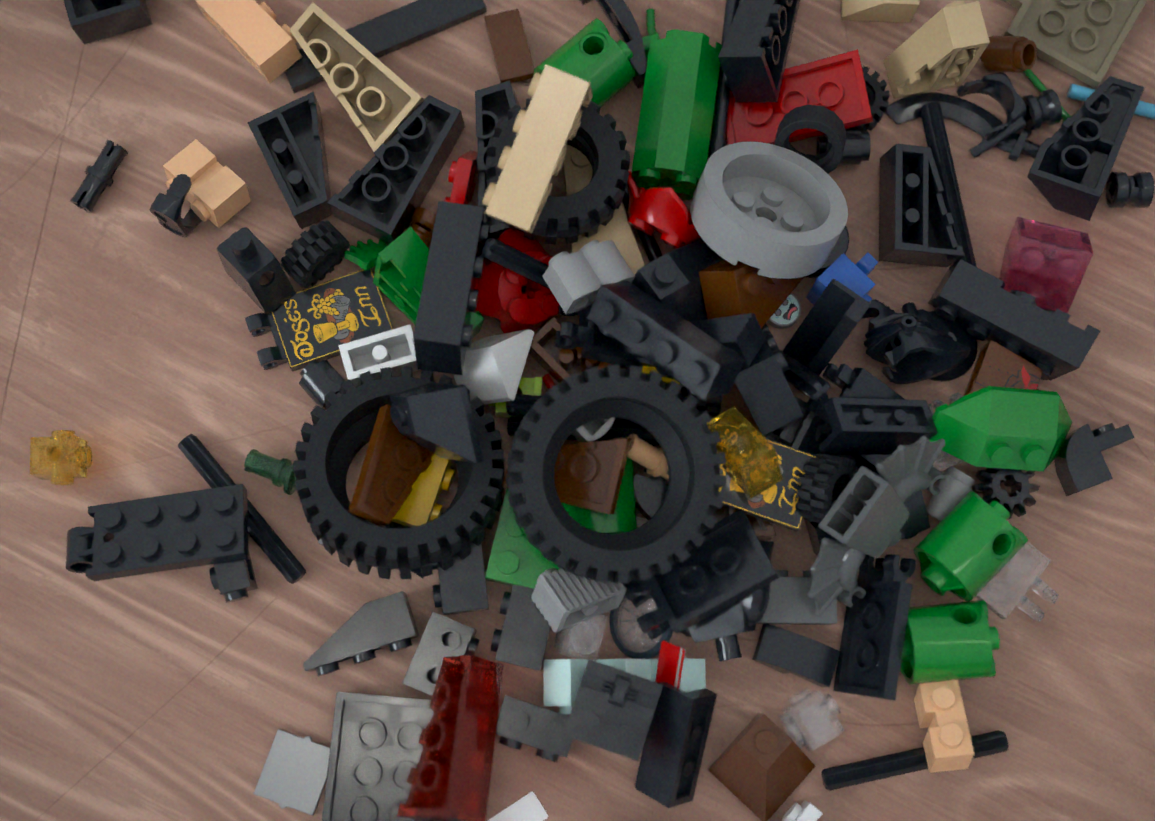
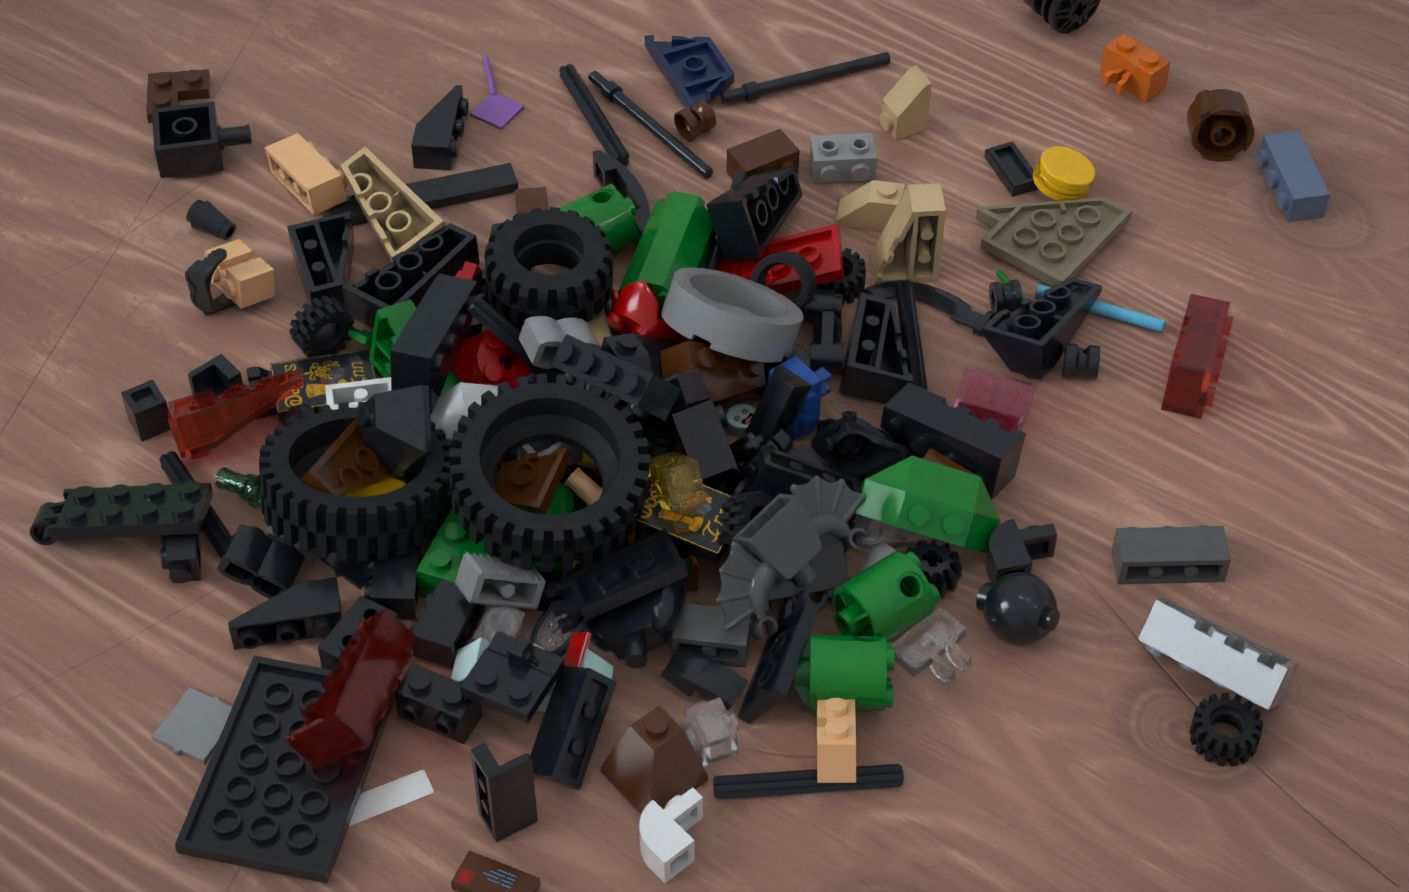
camera: 10 degrees right, 30 degrees down
clear yellow brick [30,430,92,485] -> none
black pin [70,140,128,213] -> none
black torso [216,227,296,315] -> none
tan wedge [483,65,593,234] -> none
black helmet [957,72,1027,158] -> none
reddish brown brick [980,36,1037,73] -> none
none -> black panel [121,379,173,442]
none -> clear red wedge [168,369,305,459]
none -> black cone [186,200,236,241]
none -> black panel [188,354,245,414]
none -> black brick [217,524,305,599]
none -> black piece [809,311,844,373]
none -> black brick [976,572,1060,646]

